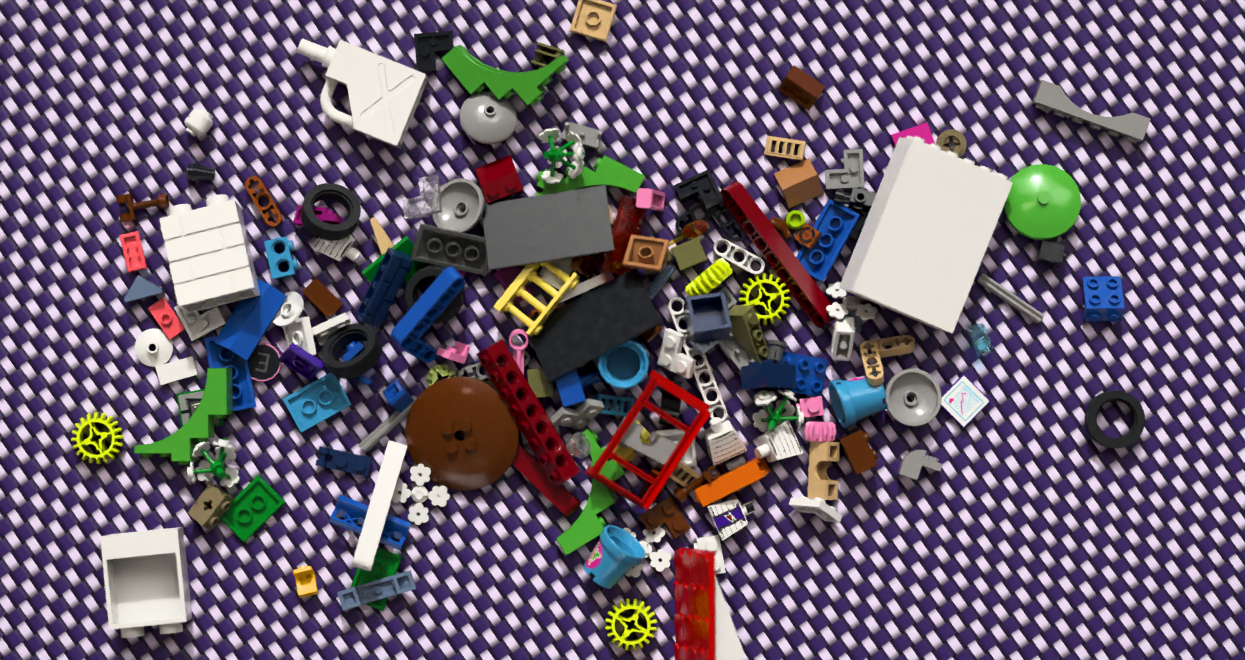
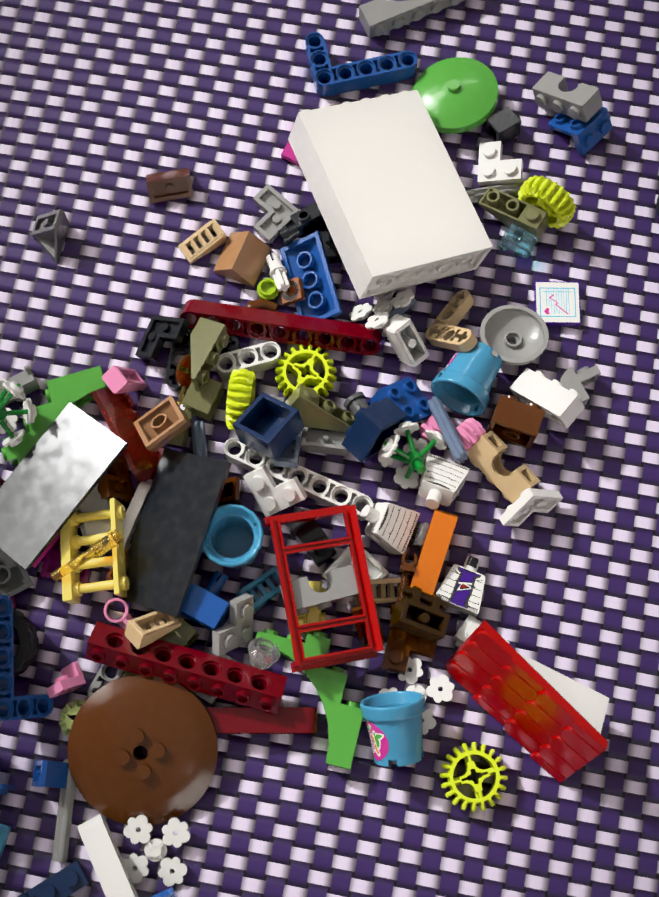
camera: 40 degrees left, 15 degrees down
none -> flat silver slope [30,209,70,264]
none -> clear yellow pin [51,529,123,581]
none -> tan slope [125,611,182,649]
none -> slope [190,317,229,392]
none -> white axle [266,253,290,292]
none -> blue beam [305,32,418,97]
none -> dark brown brick [389,585,450,642]
none -> sand blue axle [427,396,468,463]
none -> white plate [477,141,523,186]
none -> olive slope [478,186,548,243]
none -> white brick [509,368,585,429]
none -> neon yellow gear [518,175,576,229]
none -> light grey arch [532,71,603,123]

